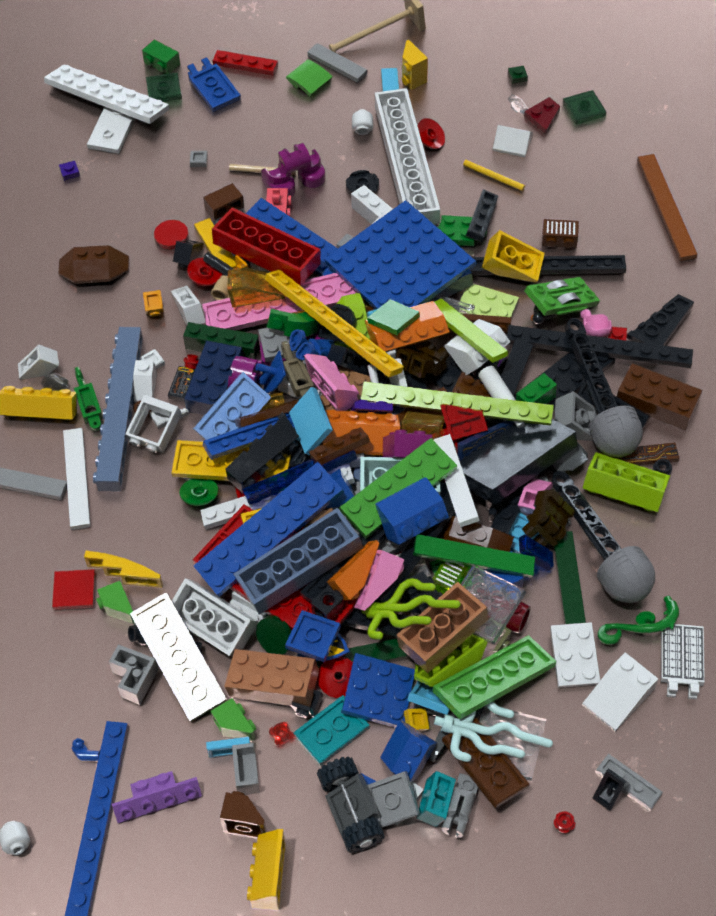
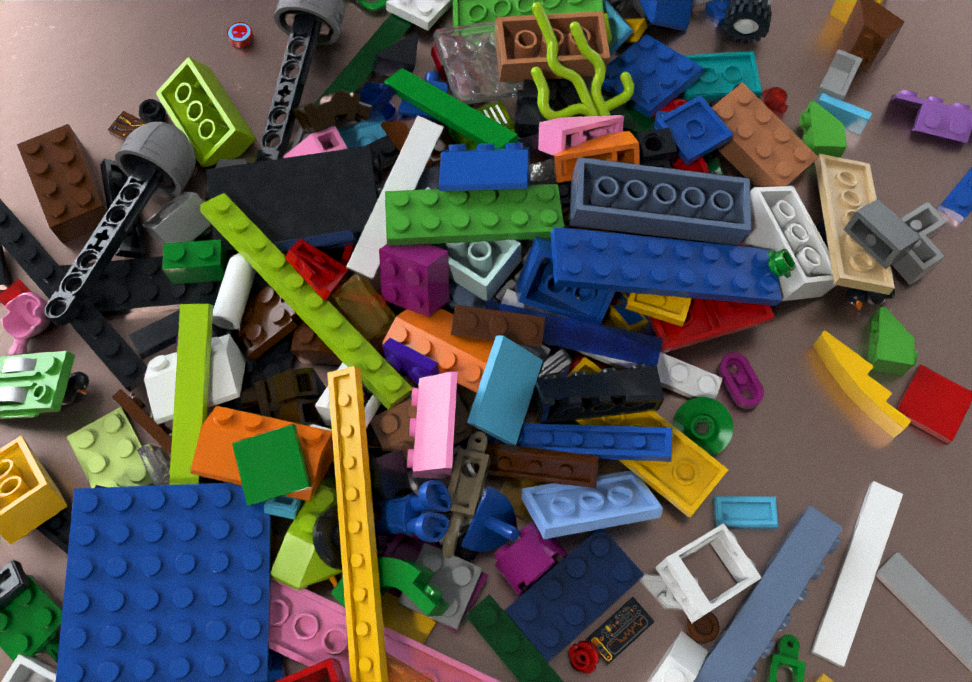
camera: 145 degrees left, 10 degrees up
none -> red tile [227,22,254,48]
none -> black slope [372,33,418,76]
none -> medium azure tile [712,496,779,529]
none -> magenta plate [718,352,764,409]
none -> green plate [768,249,795,278]
none -> dark grey brick [843,199,921,269]

